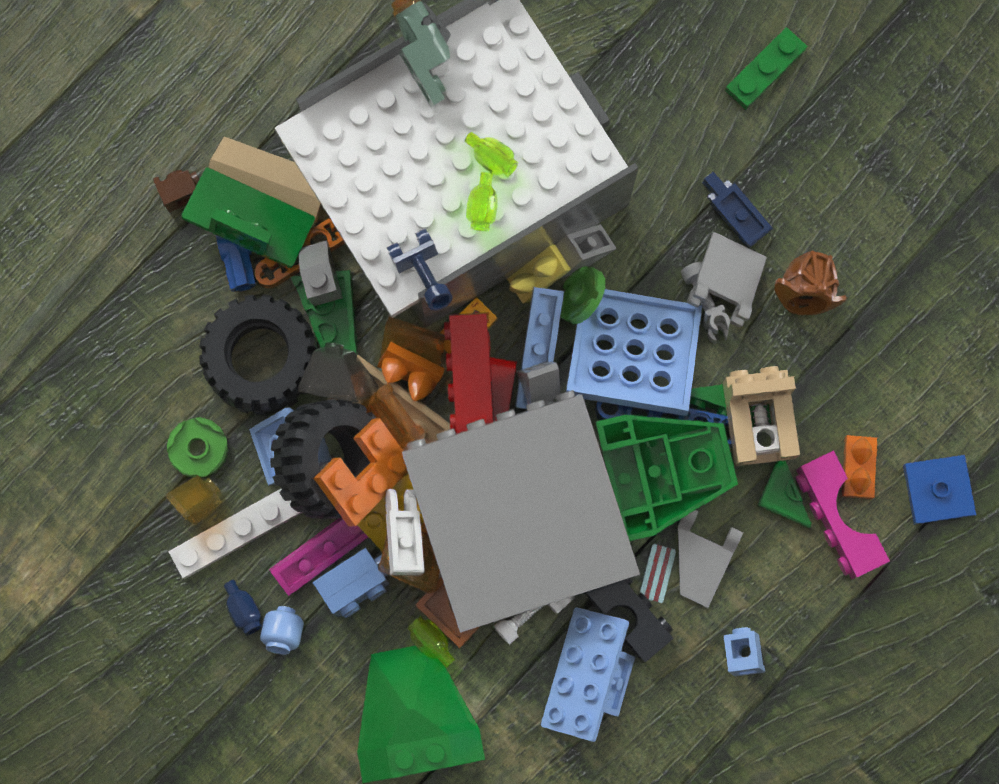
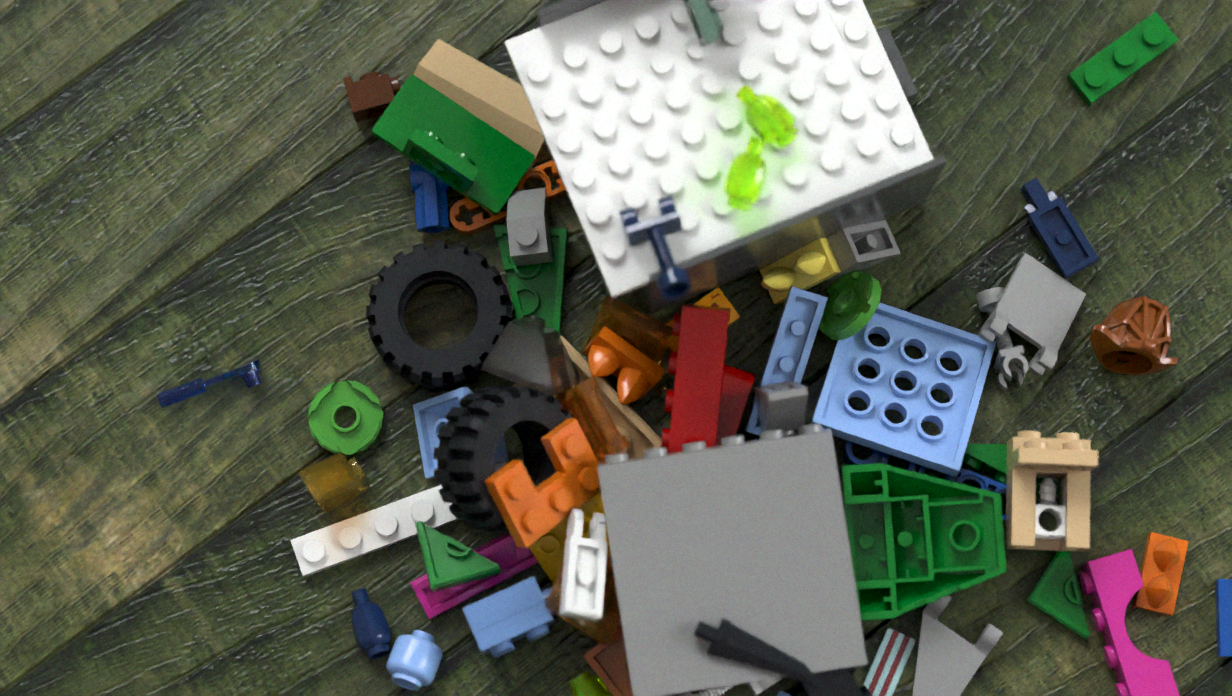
camera: 10 degrees right, 0 degrees up
none -> clear blue piece [157,359,262,408]
none -> green tile [415,521,502,592]
none -> black bar [693,618,821,686]

